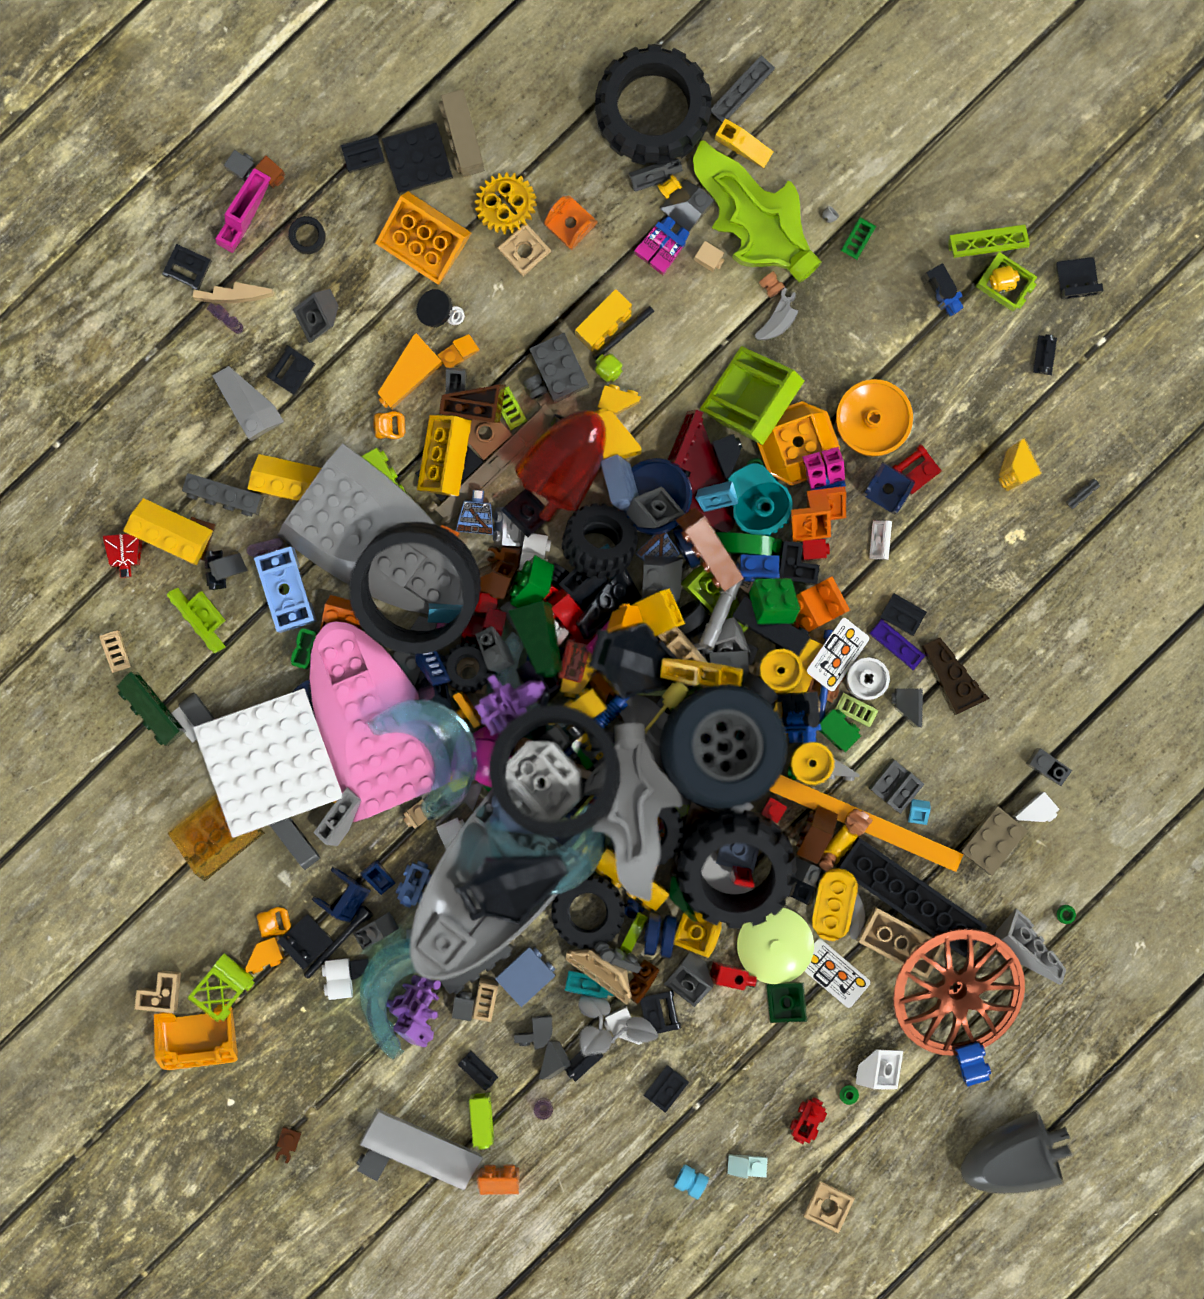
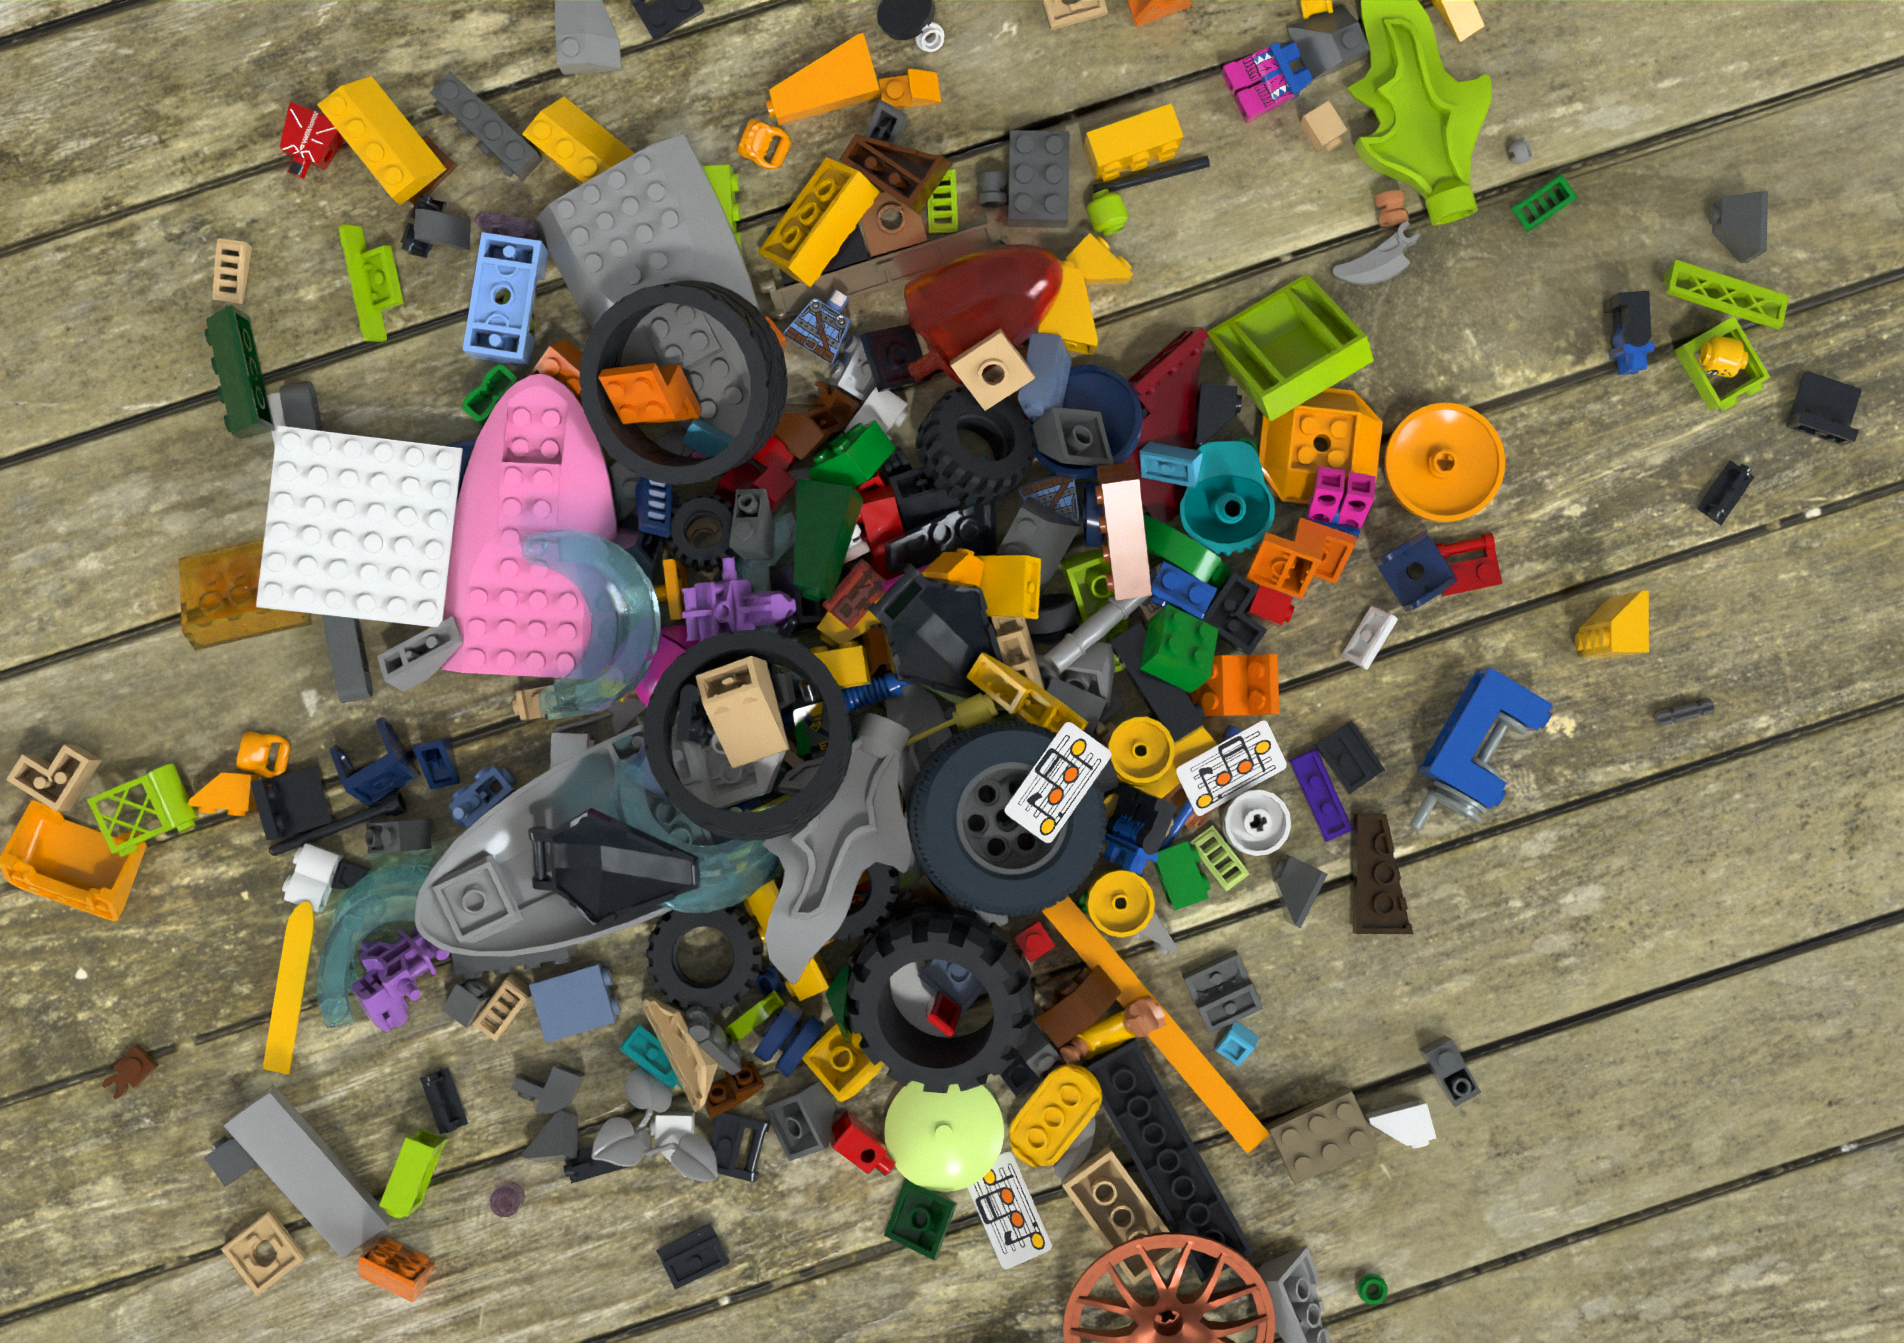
camera: 30 degrees right, 0 degrees up
none -> tan piece [221,1210,307,1296]
none -> yellow piece [262,901,315,1075]
none -> orange bracket [598,363,702,424]
none -> black plate [676,684,713,746]
none -> tan slope [696,656,789,769]
none -> tan piece [950,328,1035,411]
none -> sticker [1005,722,1112,843]
none -> blue piece [1409,667,1553,830]
none -> dark grey slope [1708,191,1768,264]

